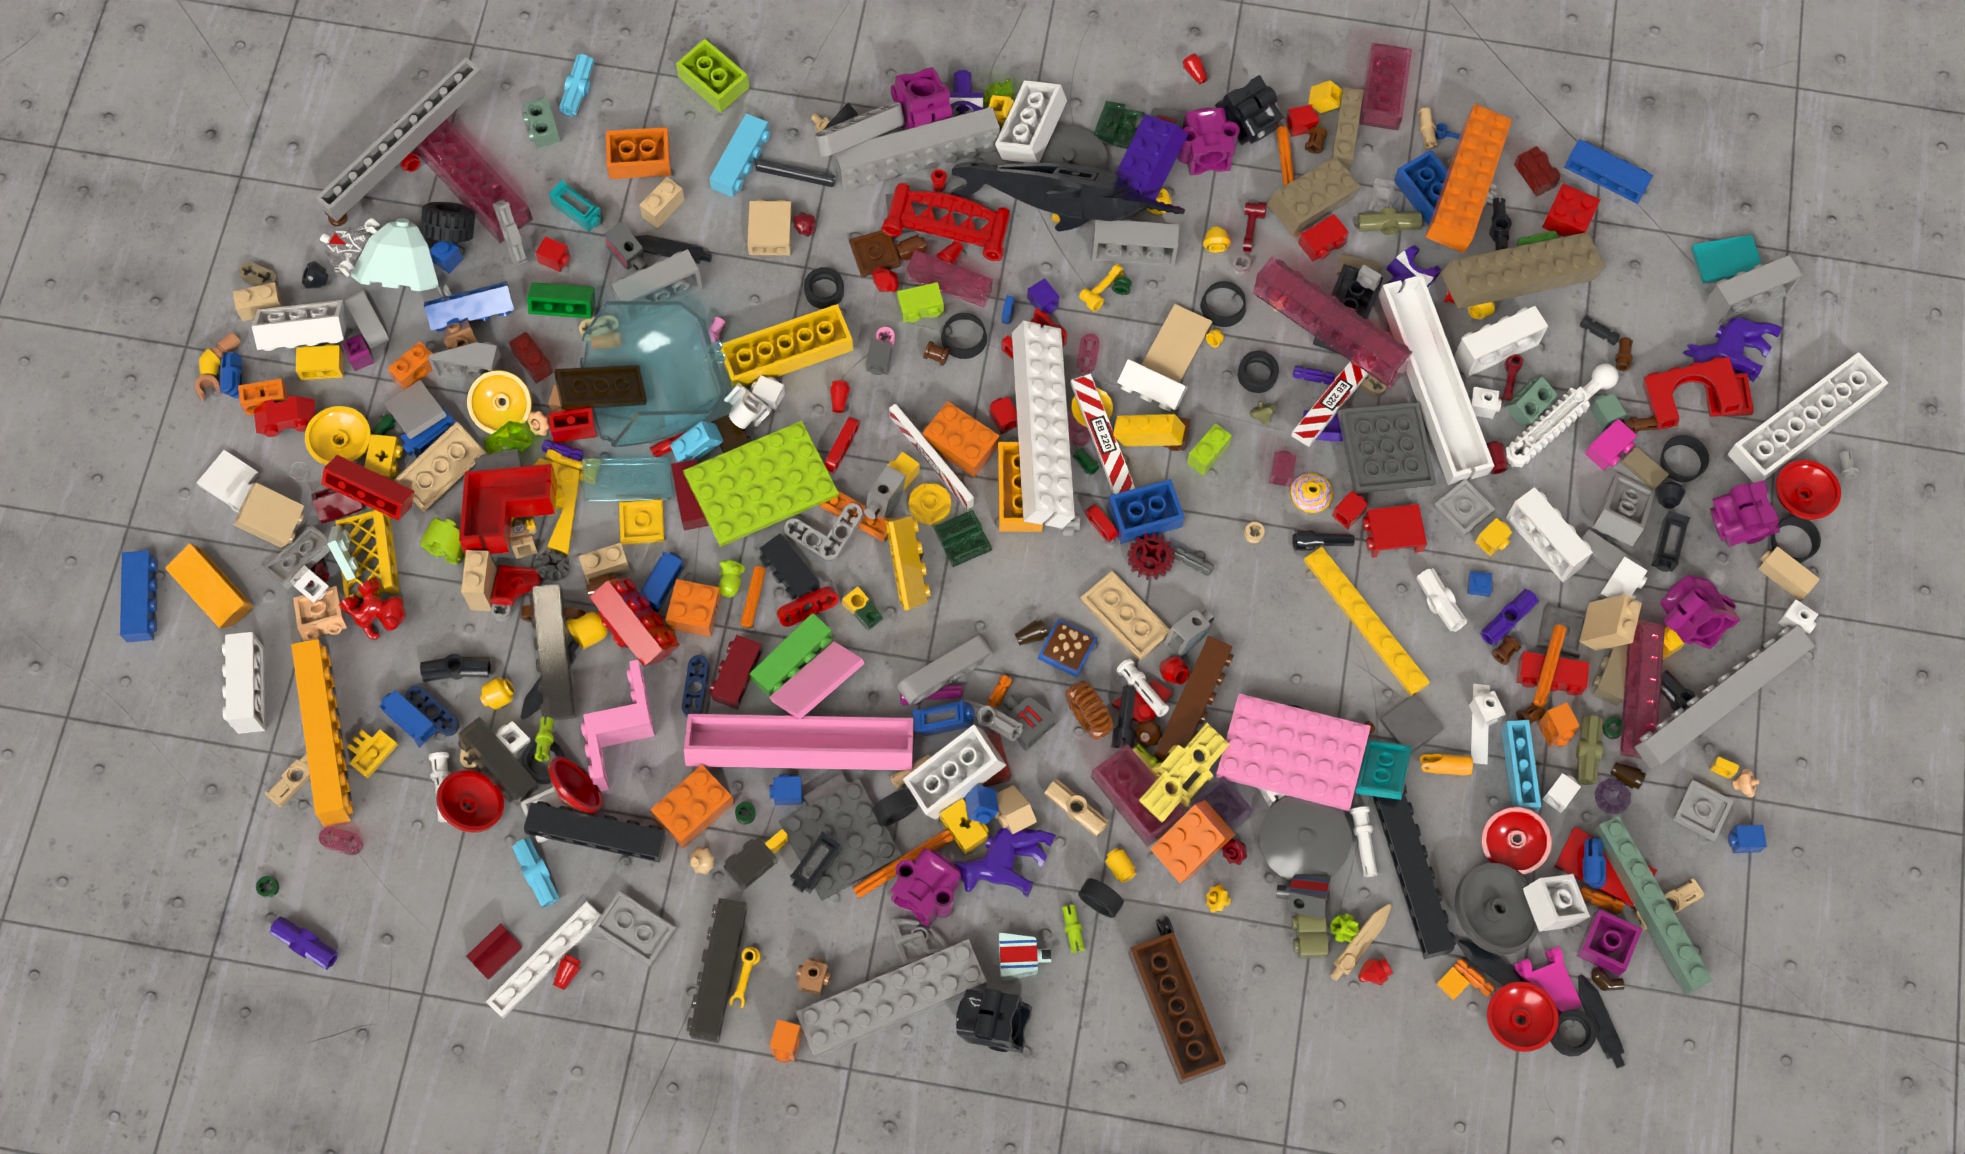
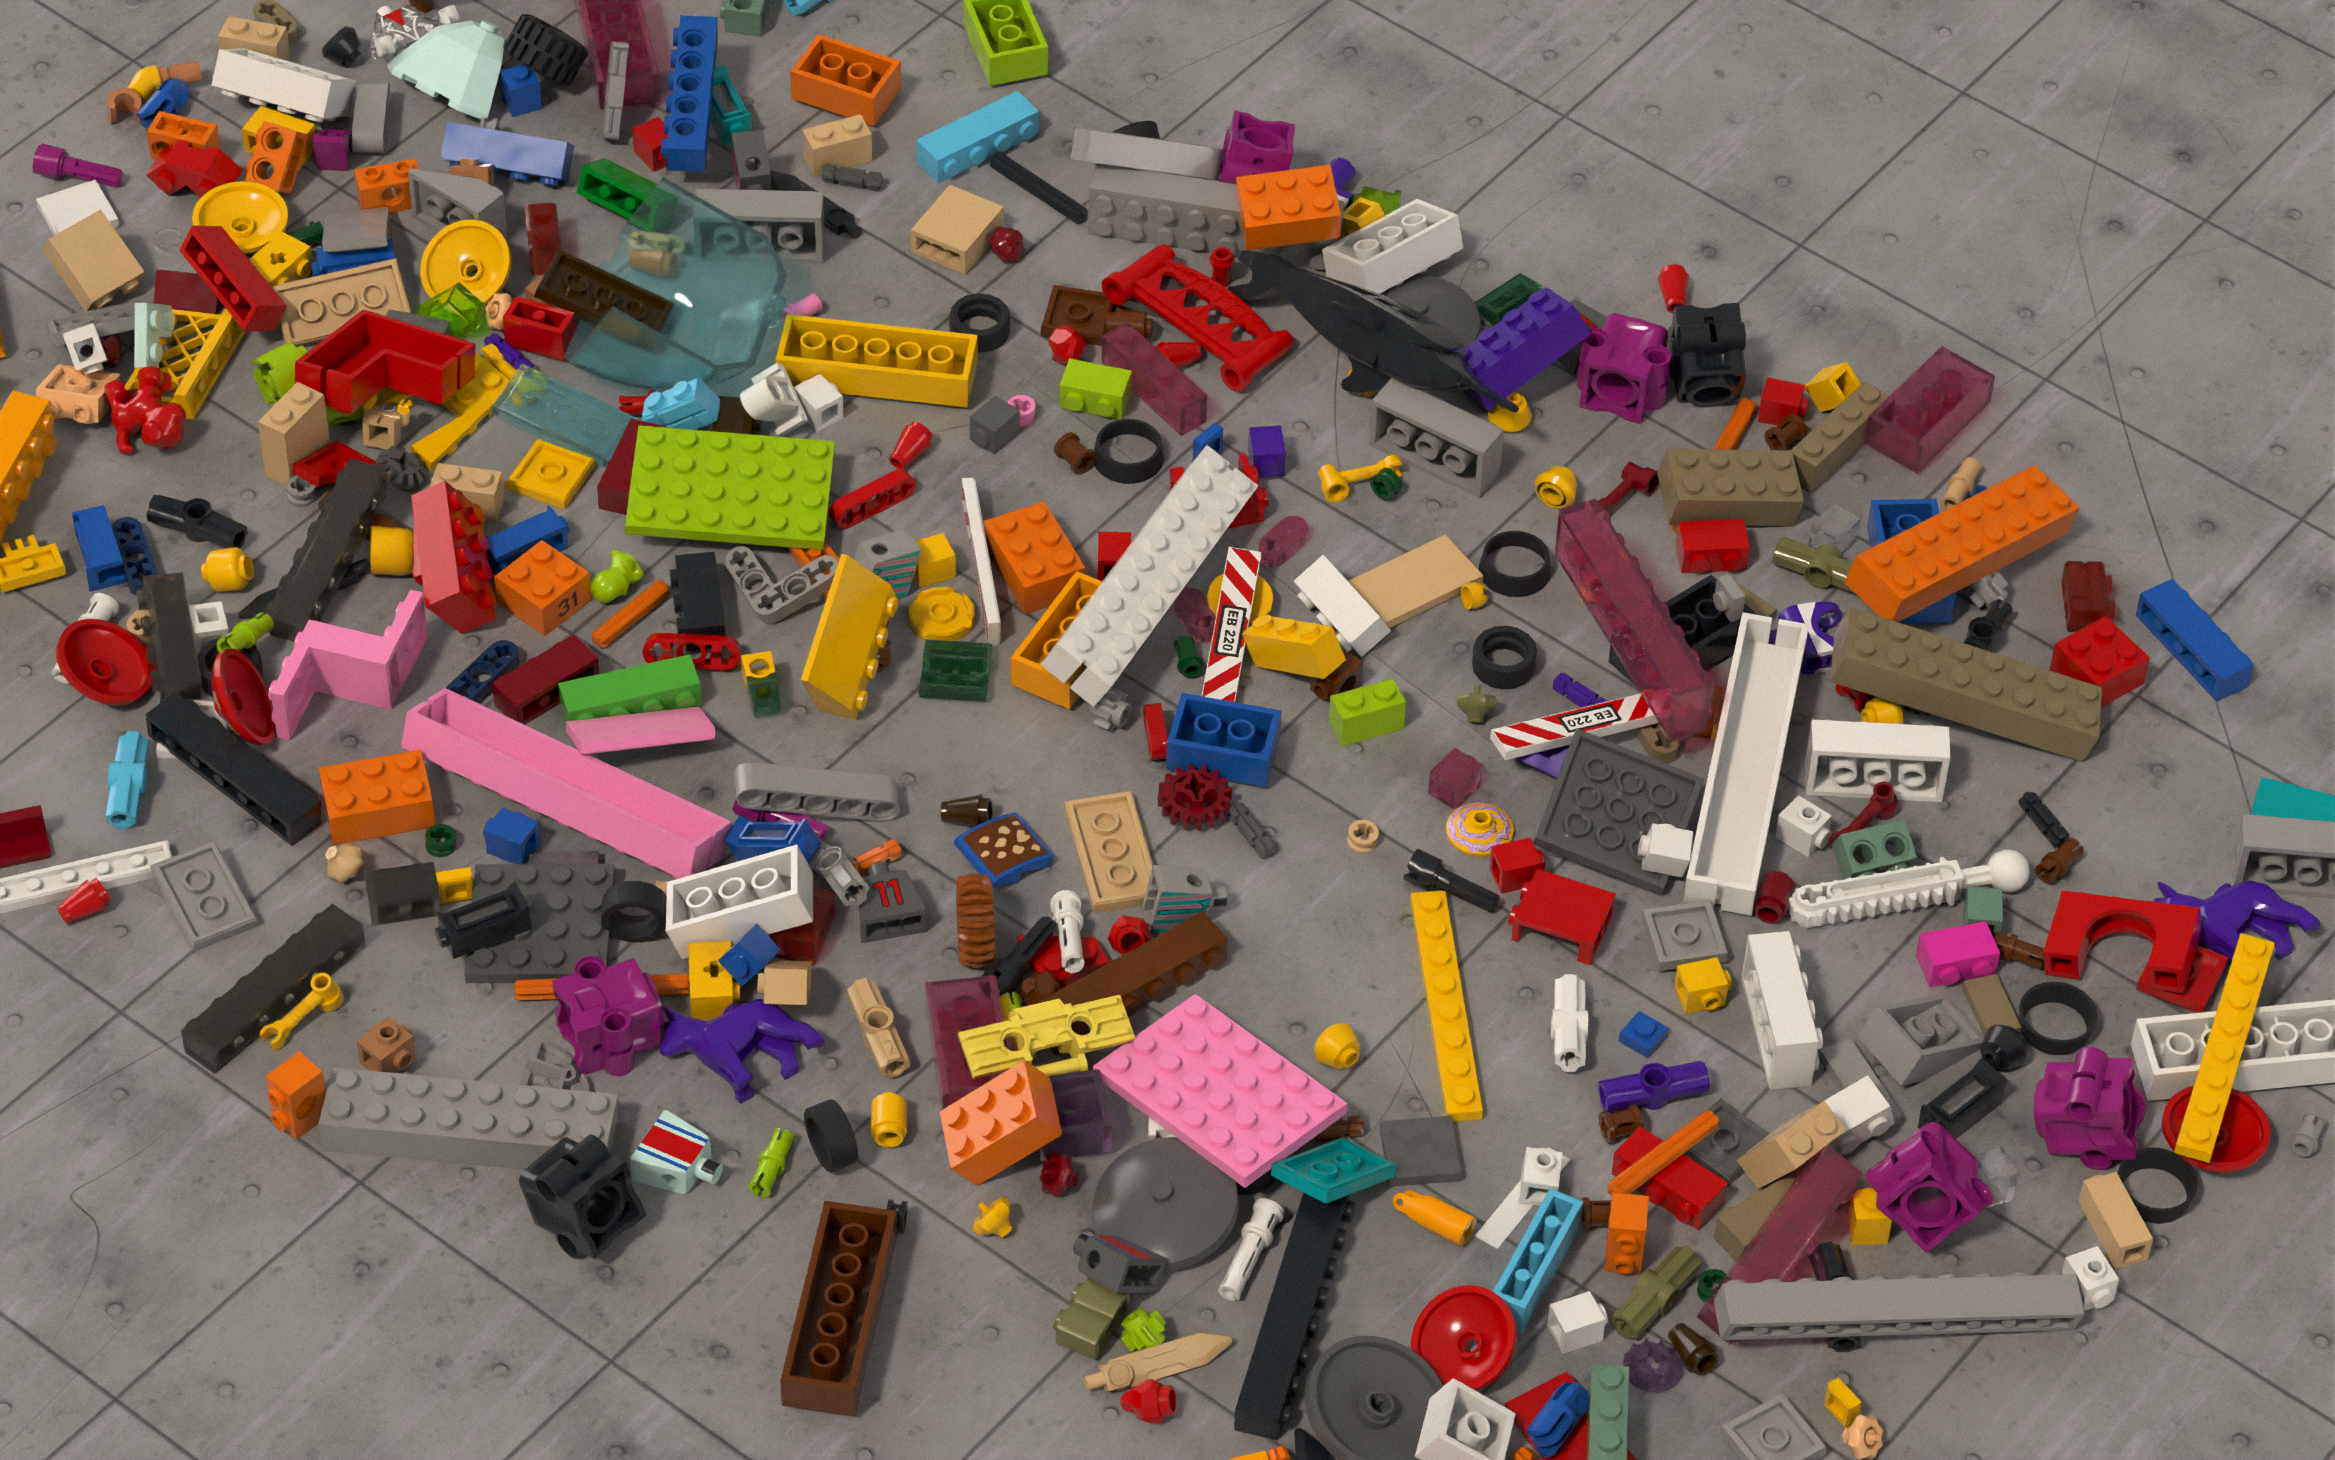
camera: 30 degrees right, 20 degrees down
none -> magenta piece [32,143,123,187]
none -> orange brick [245,121,309,195]
none -> blue brick [661,15,718,172]
none -> dark grey axle [822,164,883,191]
none -> orange brick [1236,165,1341,251]
none -> yellow cone [1314,1023,1360,1069]
none -> white brick [1638,823,1693,877]
none -> yellow plate [2174,933,2275,1163]

